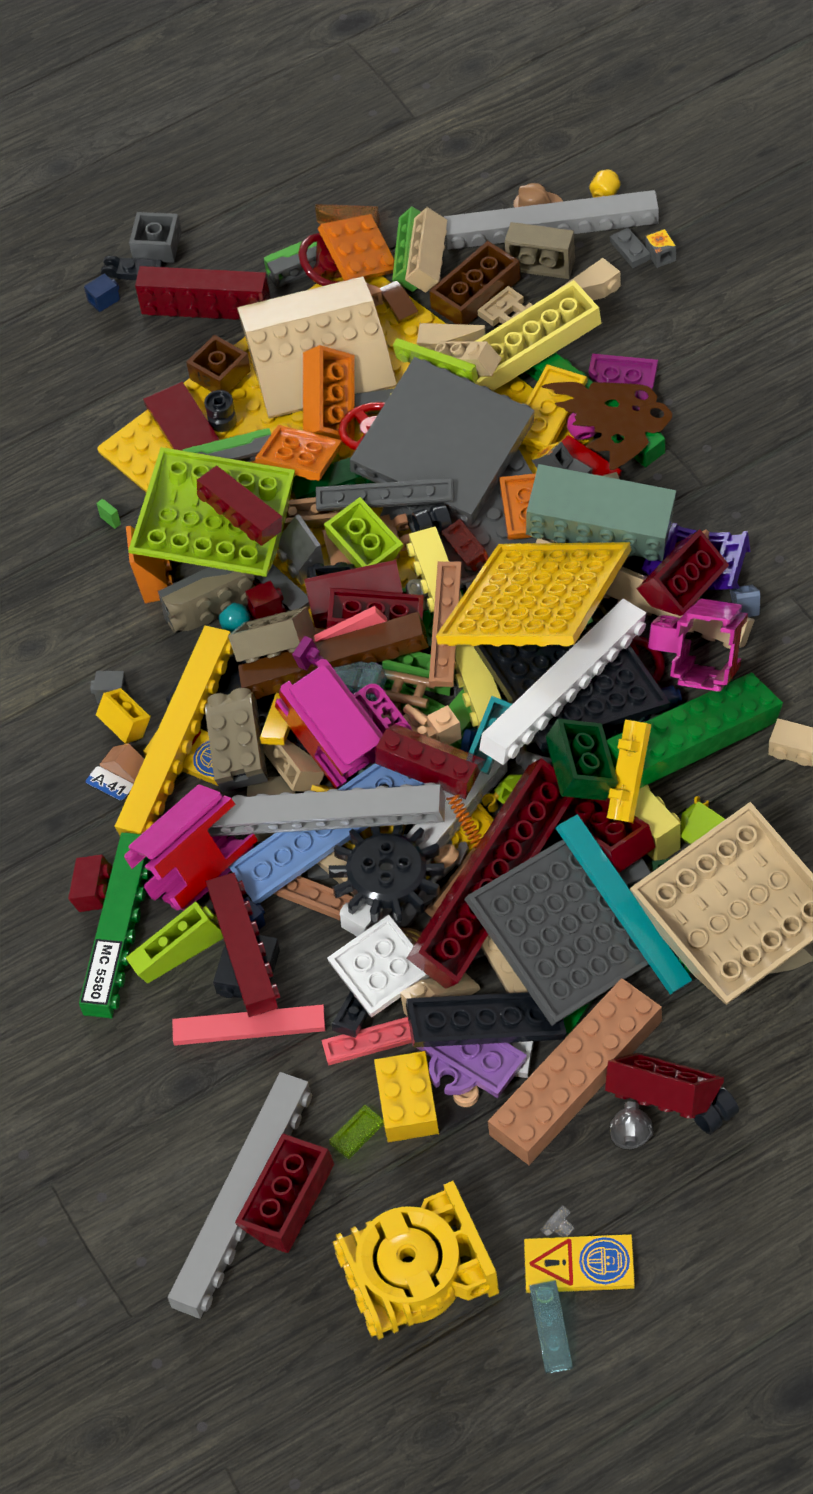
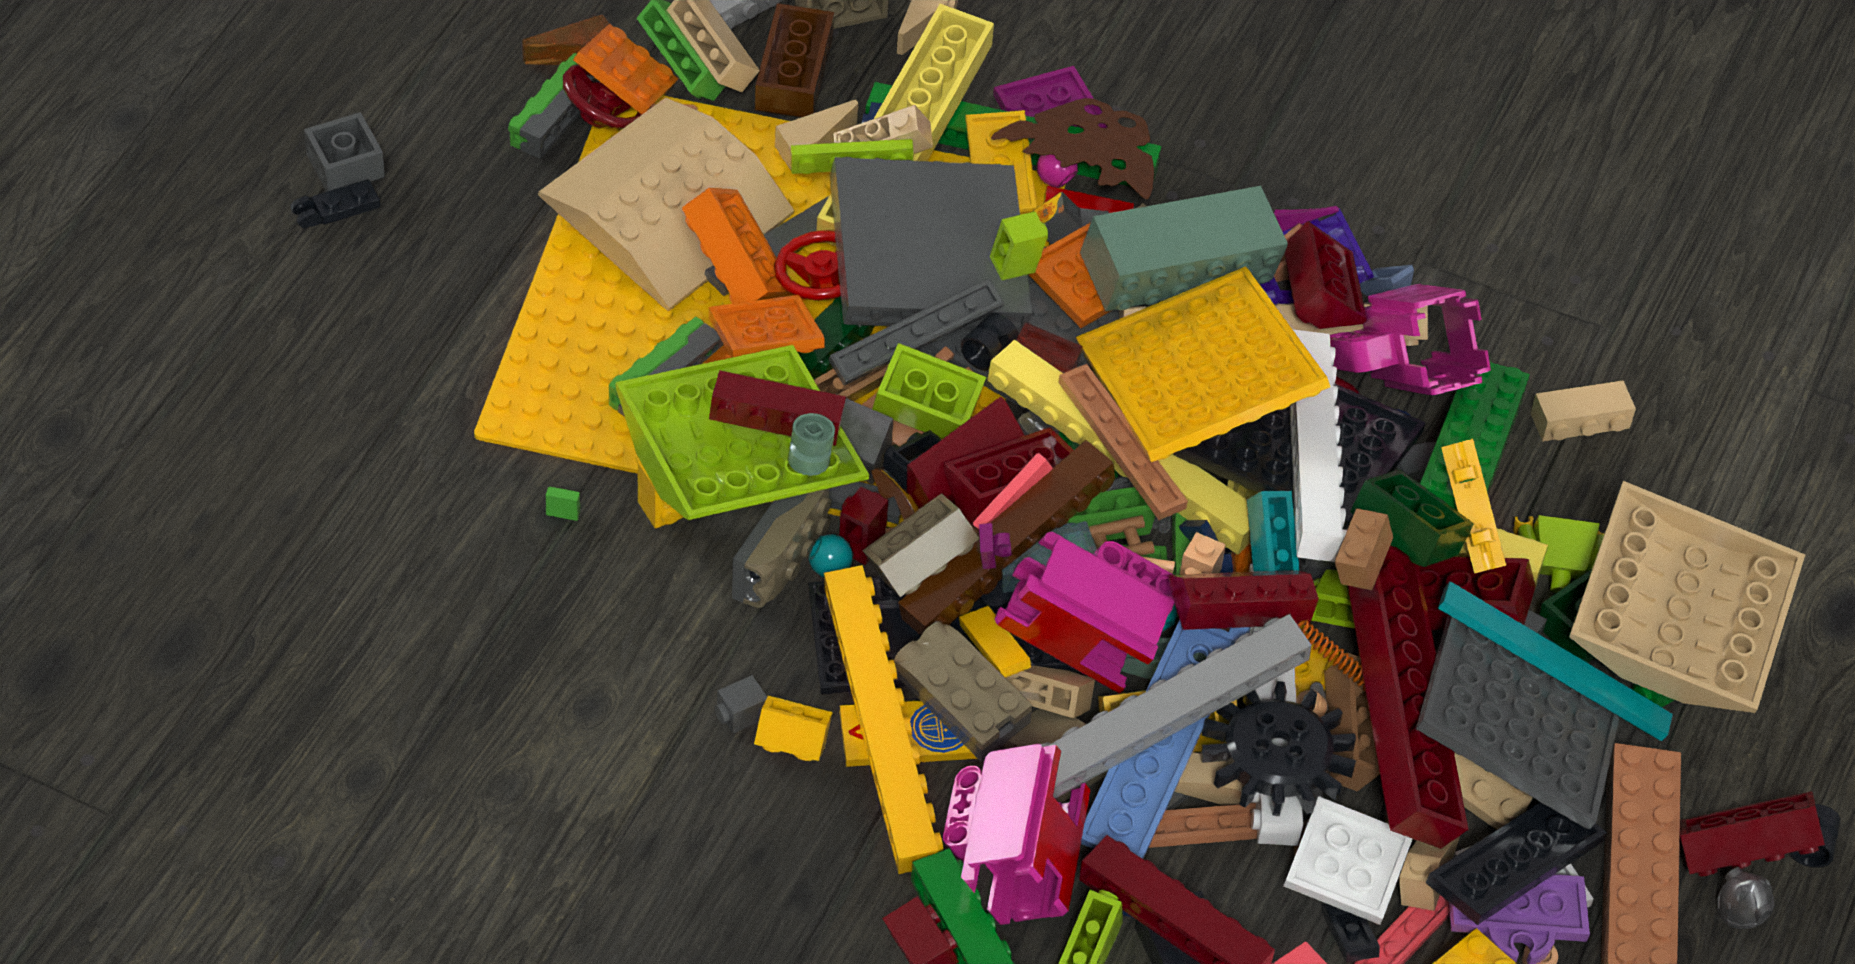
camera: 45 degrees left, 5 degrees down
dark blue brick [84,273,120,313] -> none
sticker [86,766,133,800] -> none
nougat slope [100,743,144,784] -> none
orange slope [126,526,174,603] -> none
dark red brick [135,266,271,320] -> none
dark red tile [143,381,220,451] -> none
reddish brown brick [186,335,251,392] -> none
black wheel [204,390,237,432] -> none
reddish brown slope [380,280,418,324] -> none
tan plate [478,286,533,327] -> none
none -> sand green wheel [788,413,835,476]
none -> reddish brown slope [871,467,919,520]
none -> lime brick [990,212,1048,280]
none -> dark blue tile [1179,520,1218,542]
none -> magenta piece [1274,206,1339,231]
none -> medium nougat brick [1335,509,1393,590]

